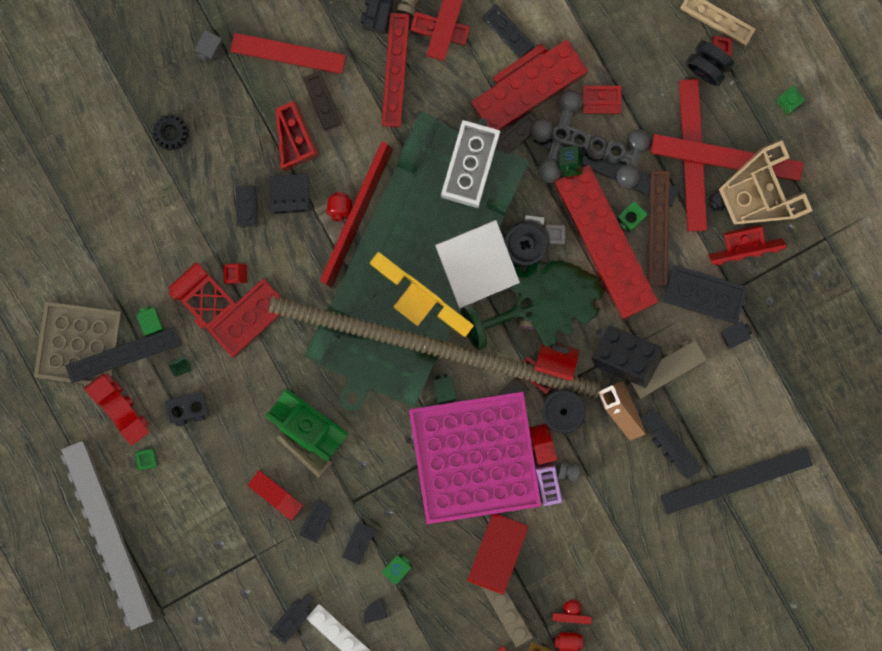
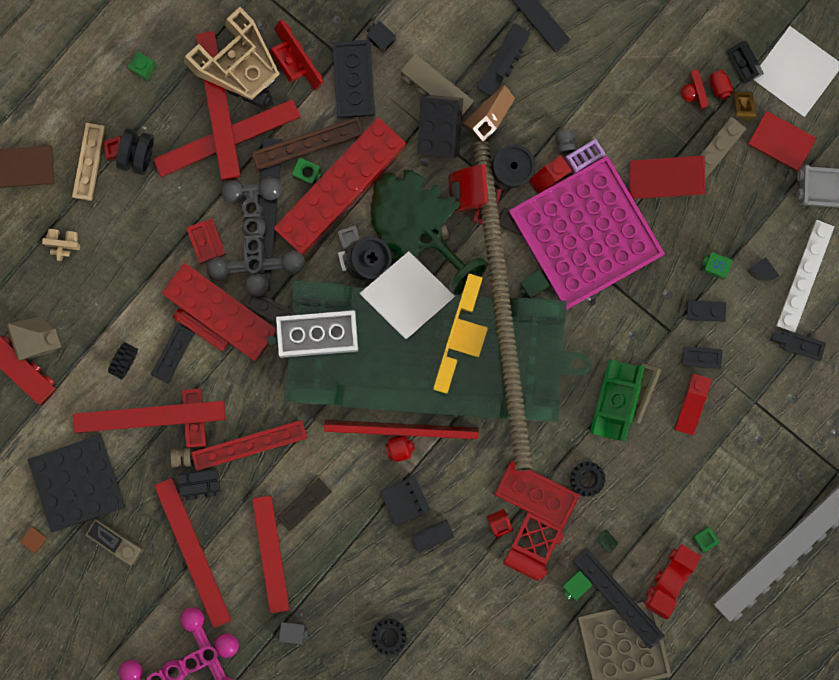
camera: 115 degrees left, 0 degrees up
black brick [165,392,210,427] -> none
red wedge [276,101,320,171] -> none
dark green brick [559,145,583,177] -> none
none -> black tyre [570,462,606,496]

